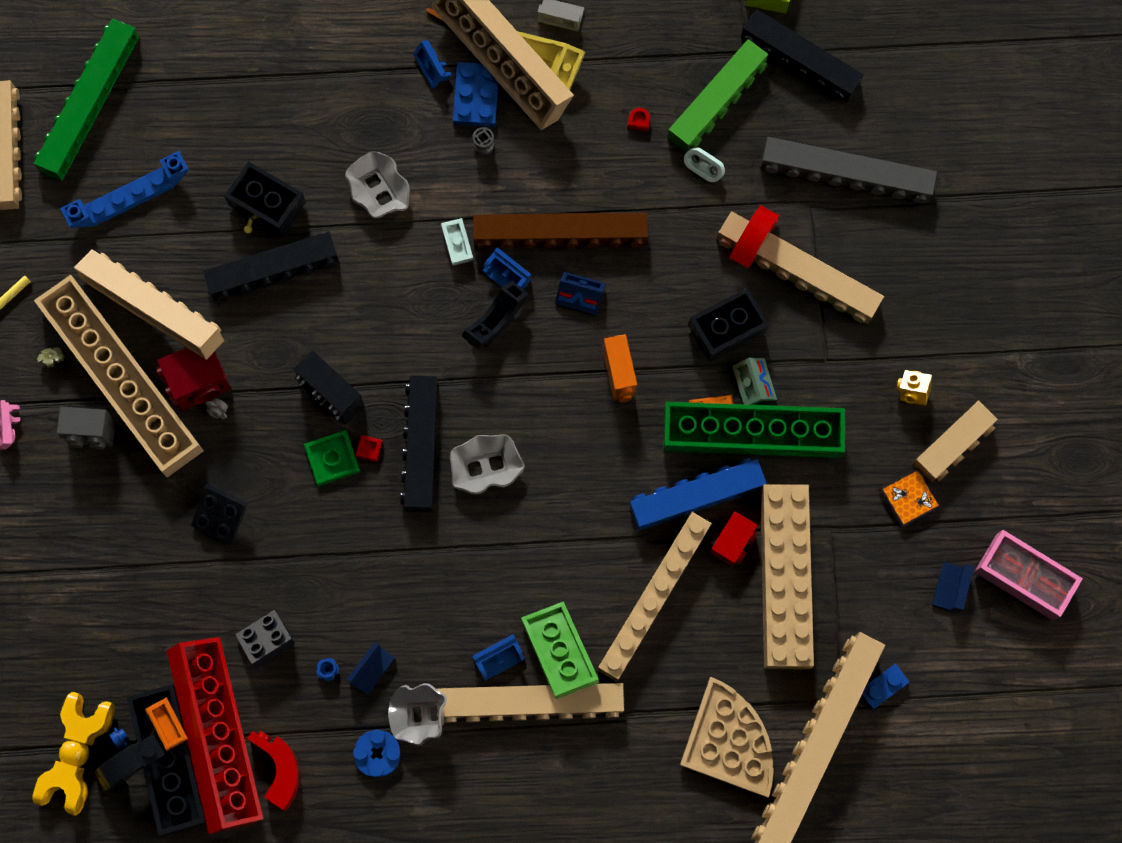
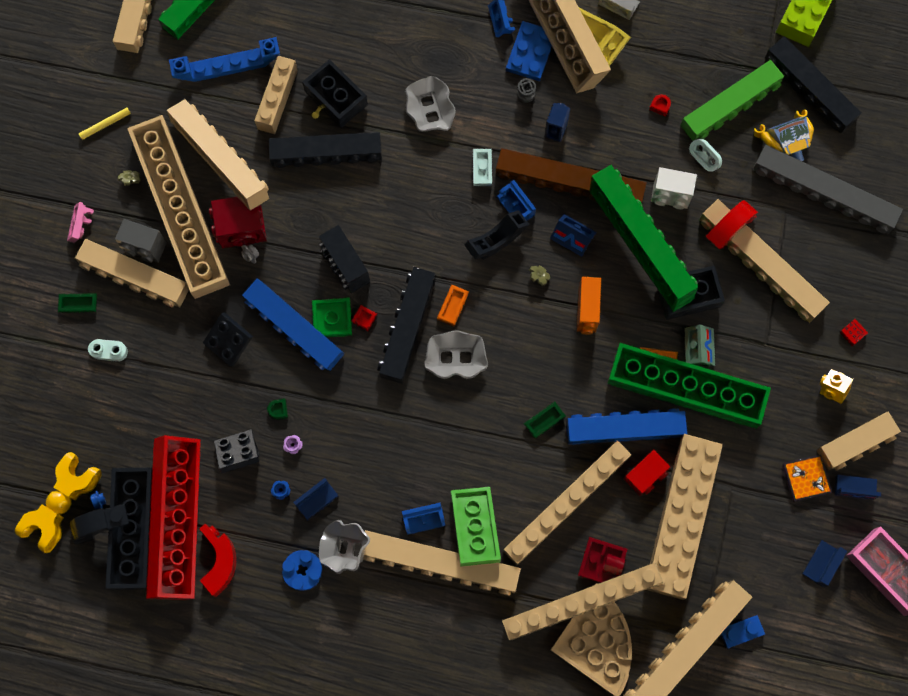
camera: 20 degrees right, 0 degrees up
orange tile [146,697,188,751] -> none
none -> dark green tile [58,293,97,313]
none -> tan brick [75,239,189,307]
none -> light aqua plate [88,339,128,361]
none -> blue brick [242,278,345,371]
none -> tan brick [254,56,298,134]
none -> dark green tile [267,398,288,420]
none -> lavender plate [283,435,302,454]
none -> orange tile [437,285,469,327]
none -> tan brick [502,563,663,640]
none -> dark green tile [524,401,566,439]
none -> olive plant [529,265,550,286]
none -> dark blue brick [544,103,570,142]
none -> dark red plate [578,537,628,583]
none -> green brick [589,165,698,312]
none -> white brick [651,167,697,209]
none -> torso [754,110,814,161]
none -> dark blue panel [835,475,881,500]
none -> red tile [840,319,868,346]

